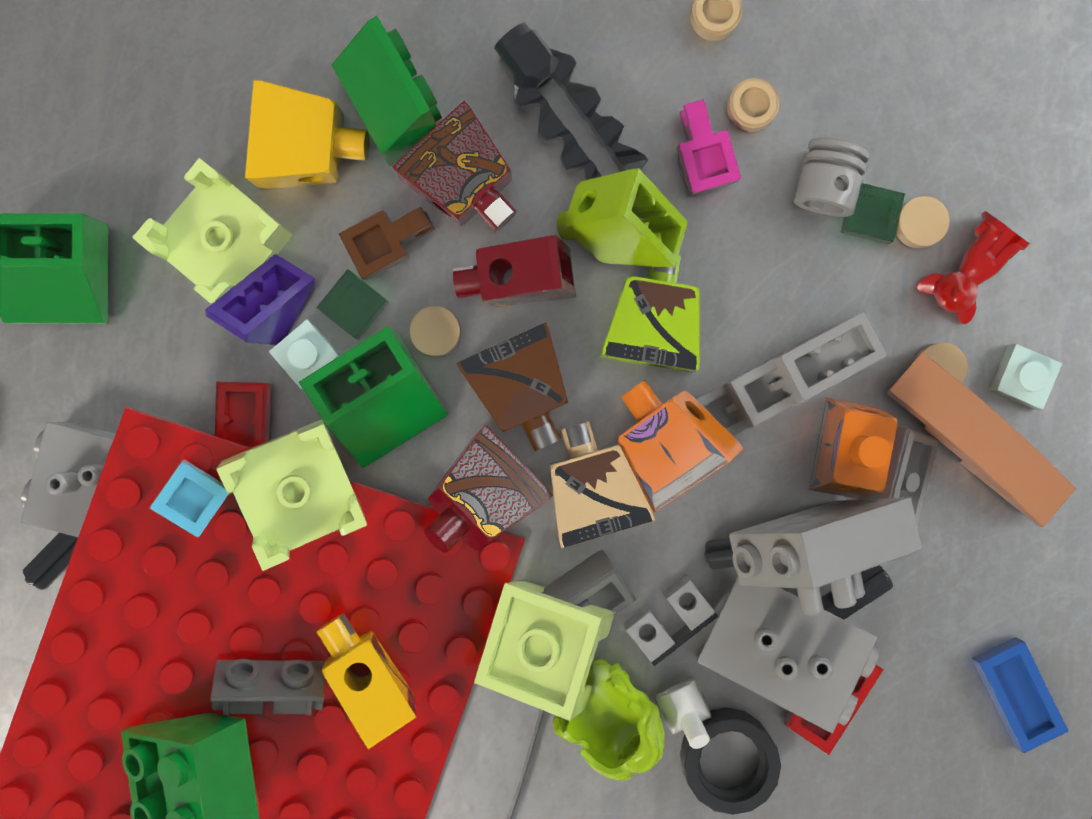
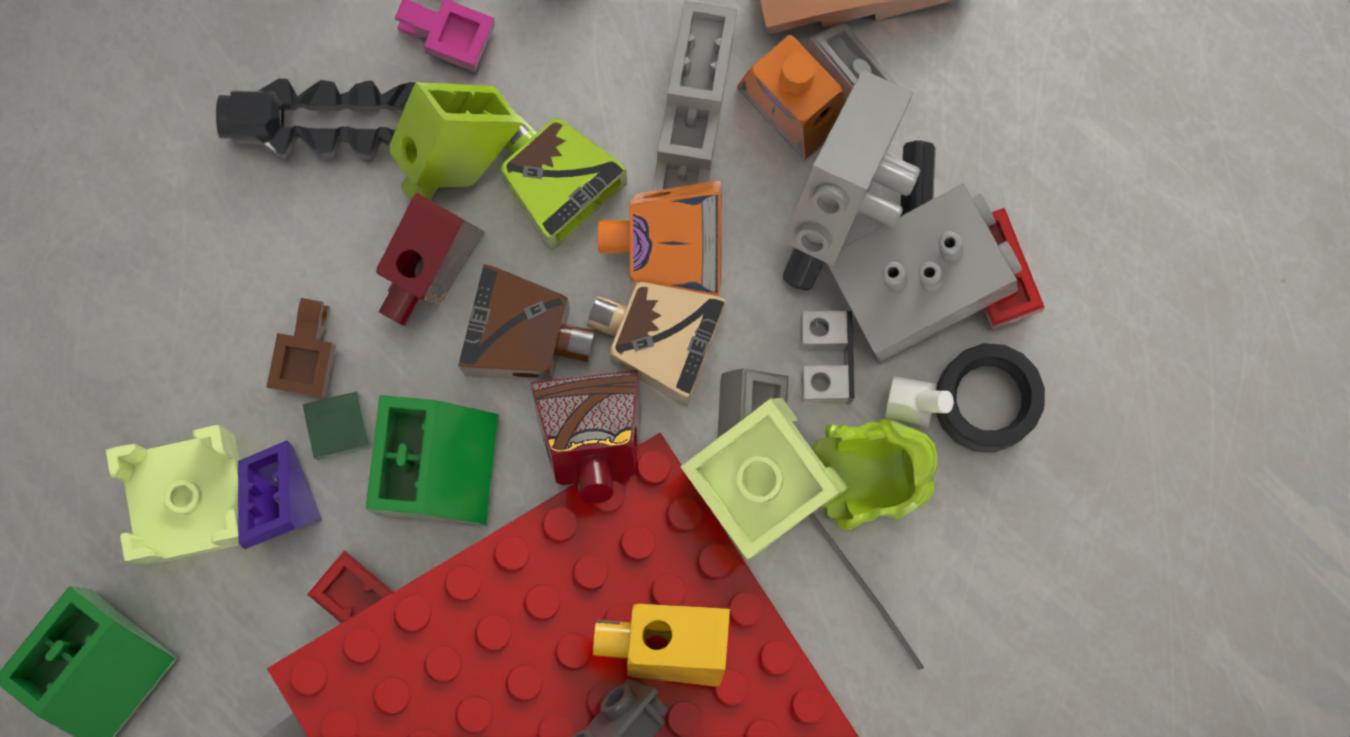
camera: 55 degrees left, 10 degrees down
medium azure plate [150,459,228,538] -> none
yellowish green panel [217,419,367,571] -> none
yellow torso [245,80,370,189] -> none
light aqua plate [269,319,340,390] -> none
green slope [331,16,442,167] -> none
torso [392,100,517,232] -> none
tan tile [409,306,461,357] -> none
blue tile [972,637,1069,753] -> none

